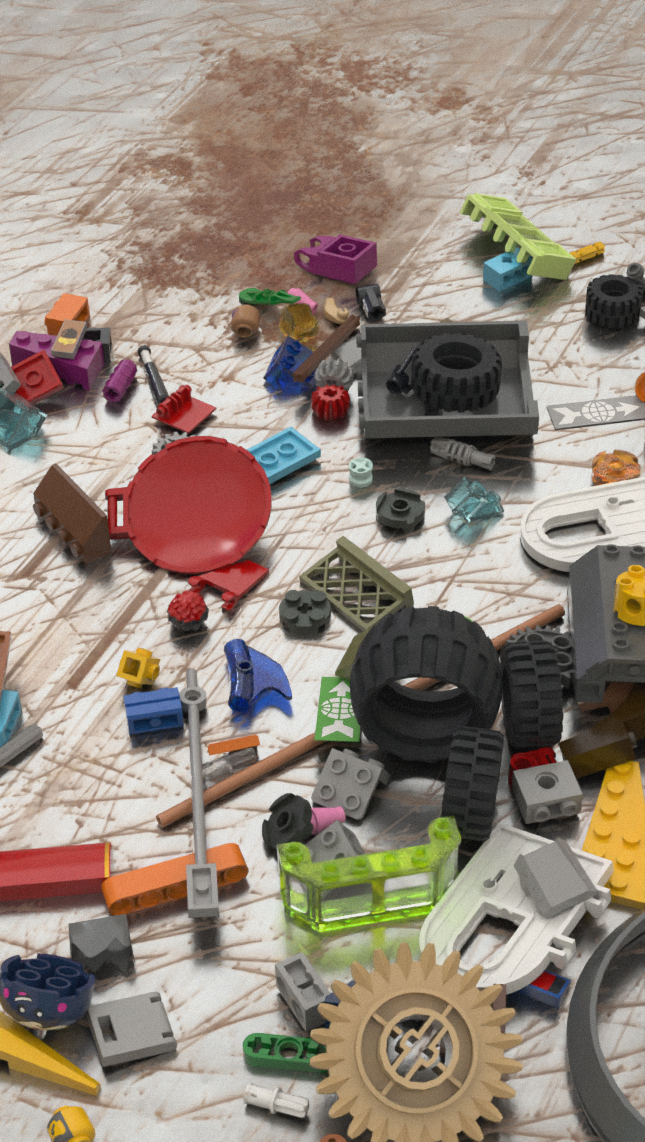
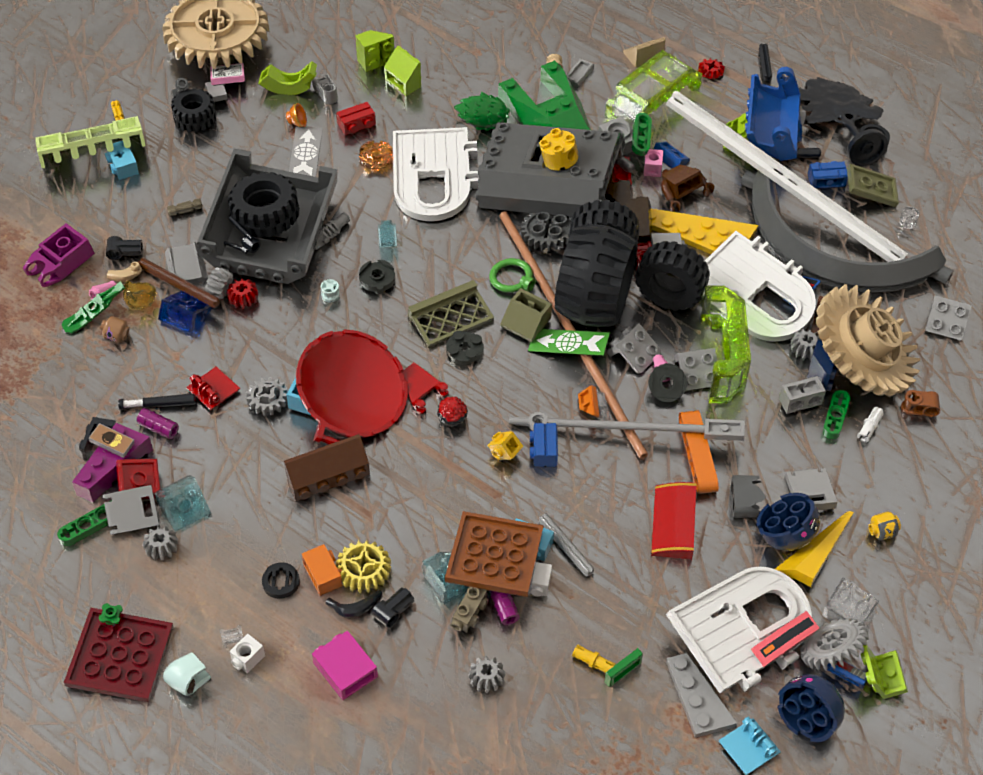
camera: 80 degrees left, 10 degrees up
orange piece [44,293,90,336] -> none
clear blue pin [224,639,292,713] -> none
medium azure plate [247,427,321,484] -> none
light grey slope [514,837,598,918] -> none

